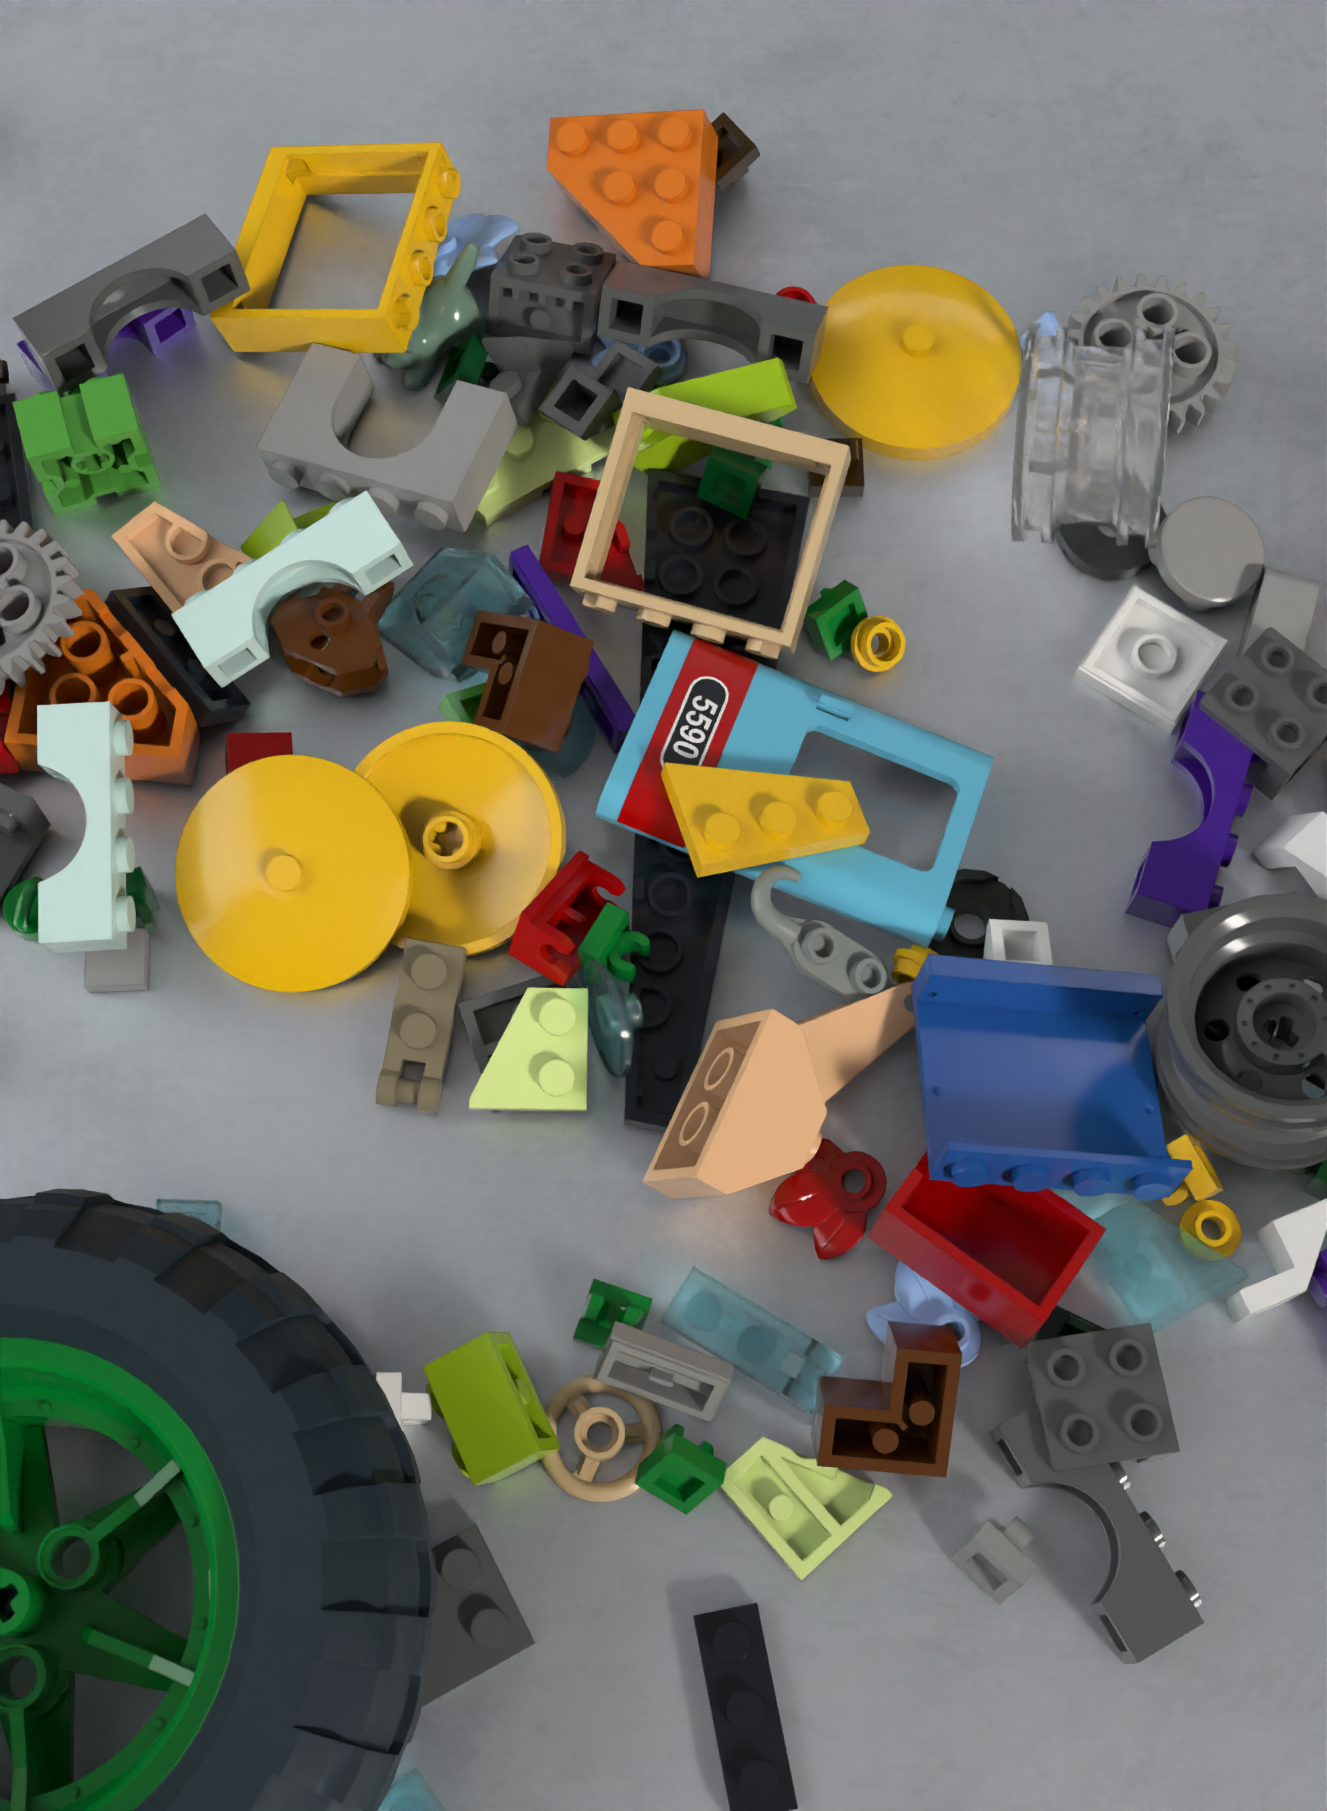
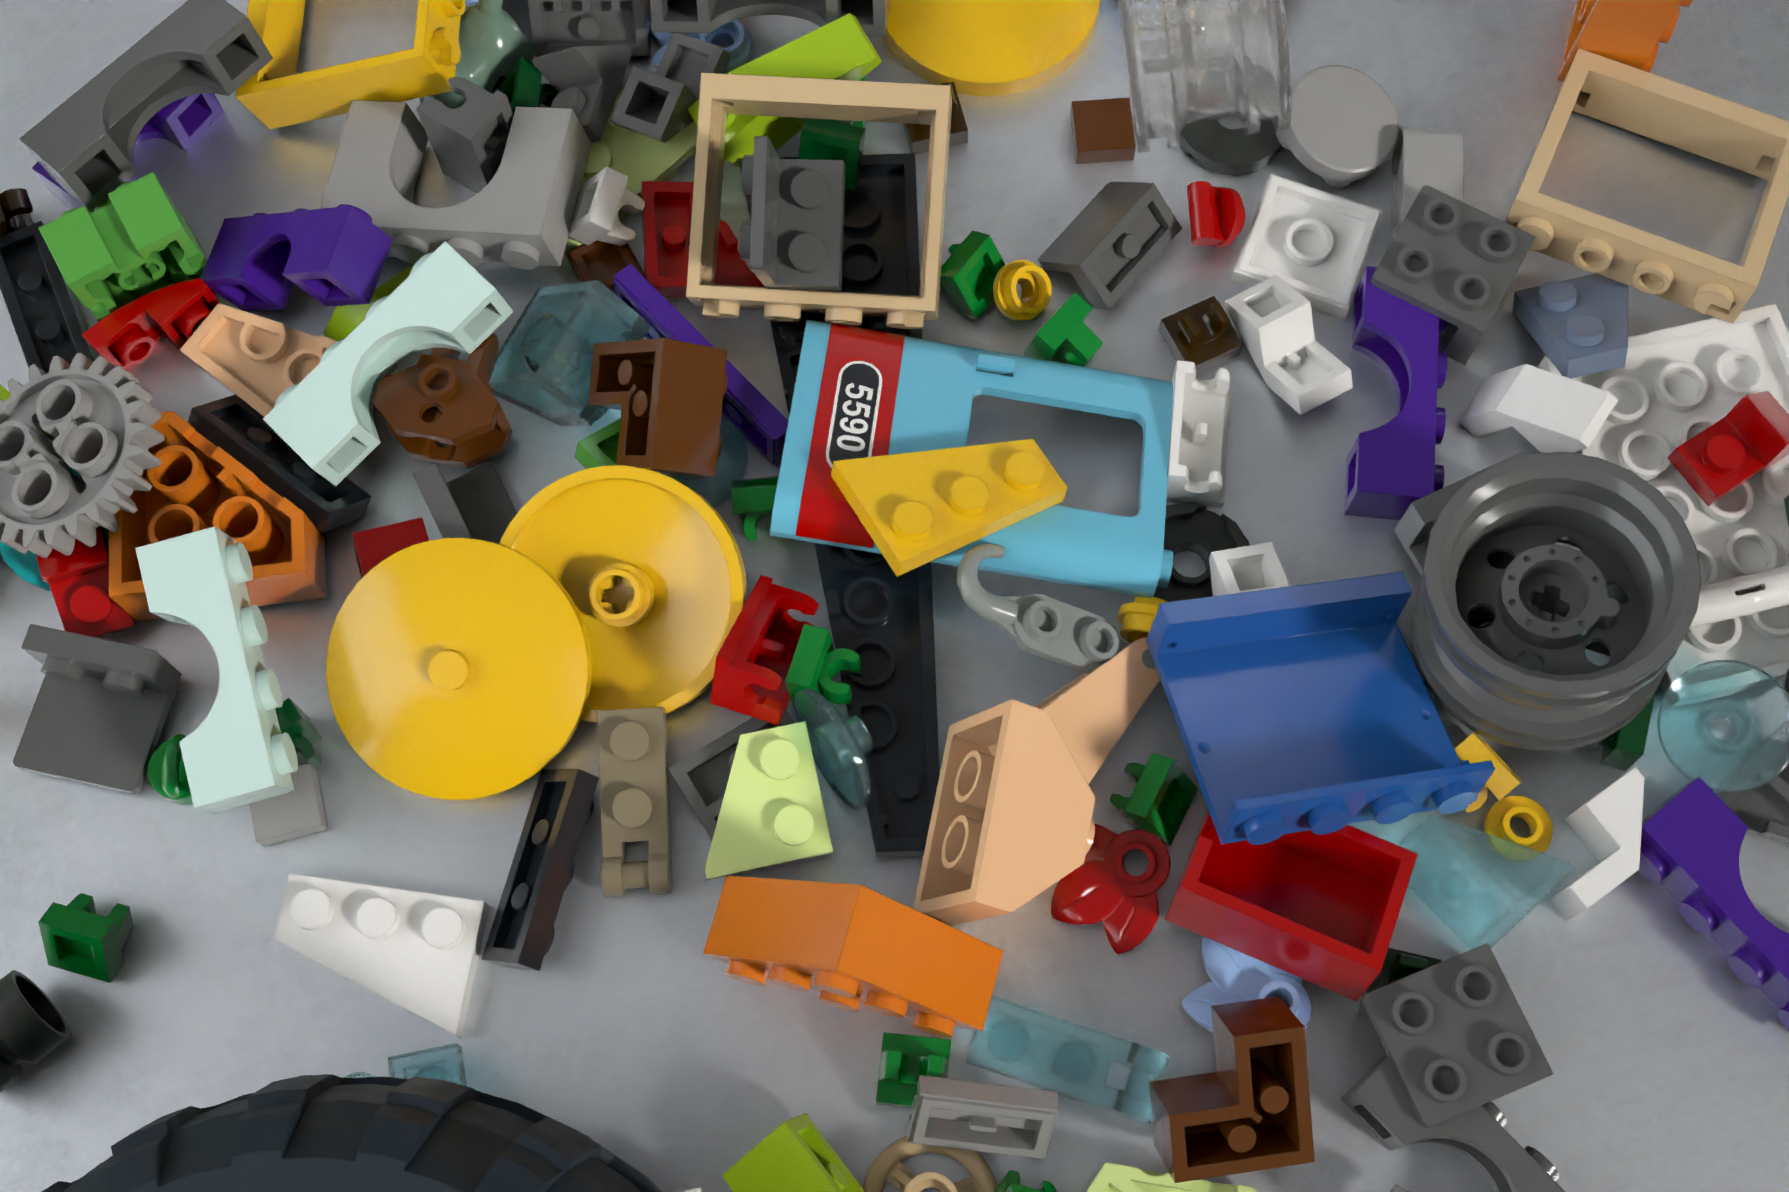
camera: 10 degrees left, 0 degrees up
none -> red slope [81,278,219,371]
none -> dark purple arch [200,204,393,312]
none -> white wing [273,873,490,1039]
none -> dark grey panel [412,463,517,544]
none -> dark grey hinge [416,77,513,193]
none -> black plate [481,769,599,971]
none -> reddish brown tile [566,240,645,309]
none -> white tile [568,167,645,246]
none -> orange brick [703,875,1003,1038]
none -> green tile [730,476,783,541]
none -> dark grey bracket [739,136,845,291]
none -> green tile [1024,292,1103,367]
none -> dark grey panel [1038,182,1182,310]
none -> reddish brown tile [1070,97,1136,164]
none -> green tile [1109,753,1198,846]
none -> dark brown tile [1158,296,1243,375]
none -> white hinge [1166,360,1231,508]
none -> red plate [1187,181,1245,248]
none -> white slope [1225,275,1353,415]

